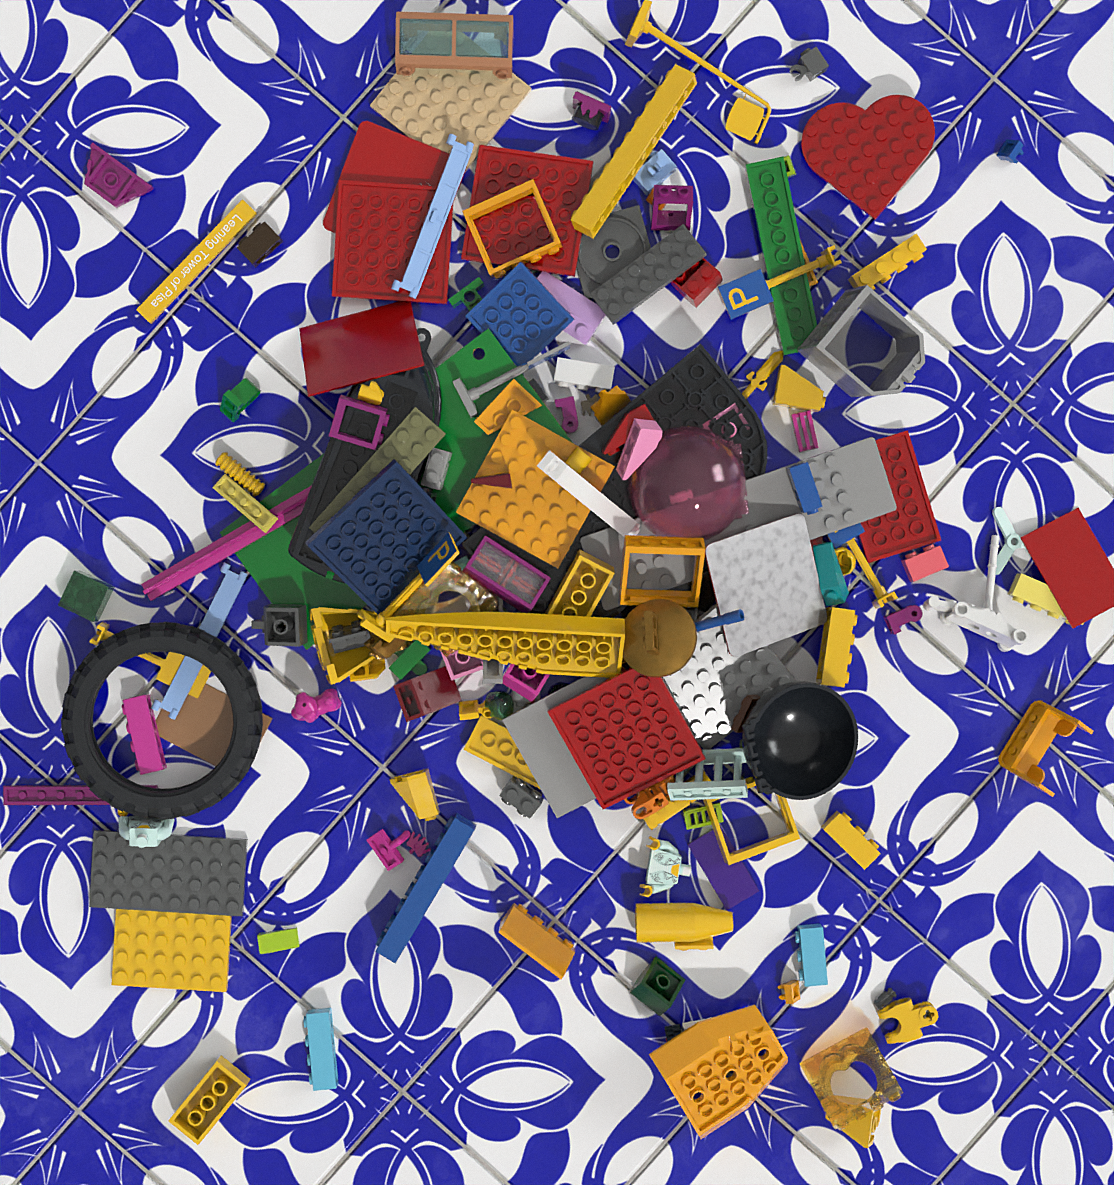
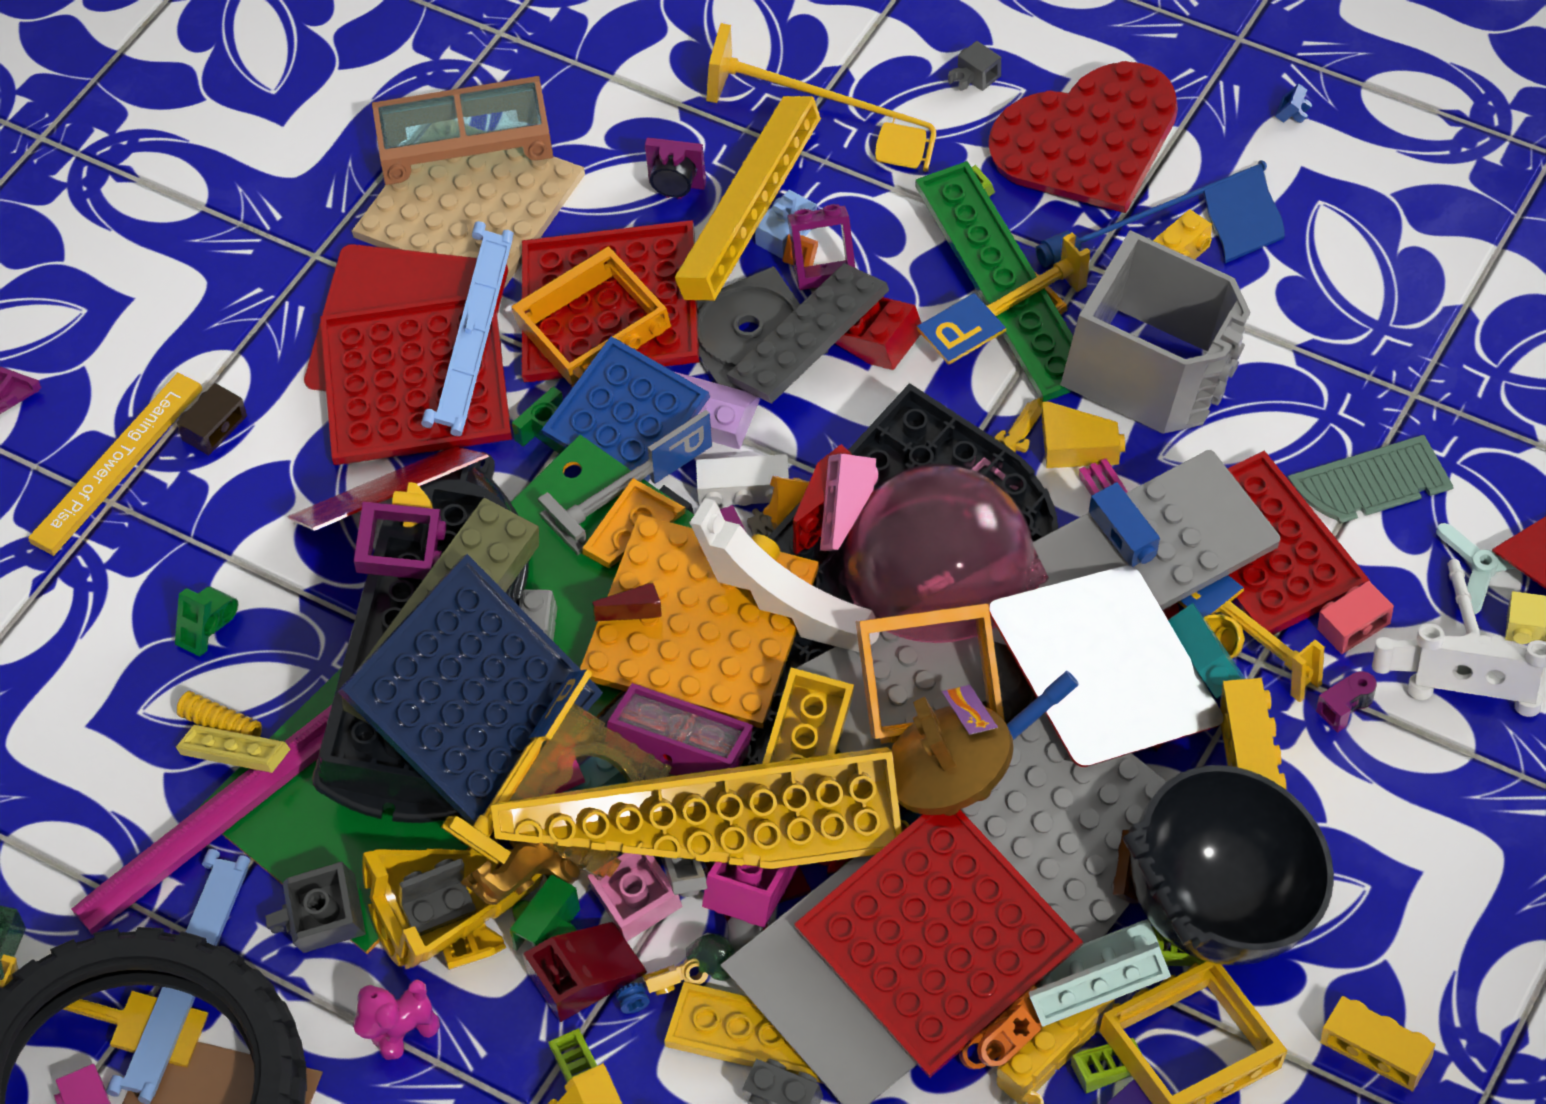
camera: 10 degrees left, 35 degrees down
none -> lime slope [548,1028,598,1083]
none -> blue bush [616,983,650,1014]
none -> medium lavender sticker [942,685,998,735]
none -> blue flag [1036,160,1285,268]
none -> sand green piece [1287,435,1454,524]

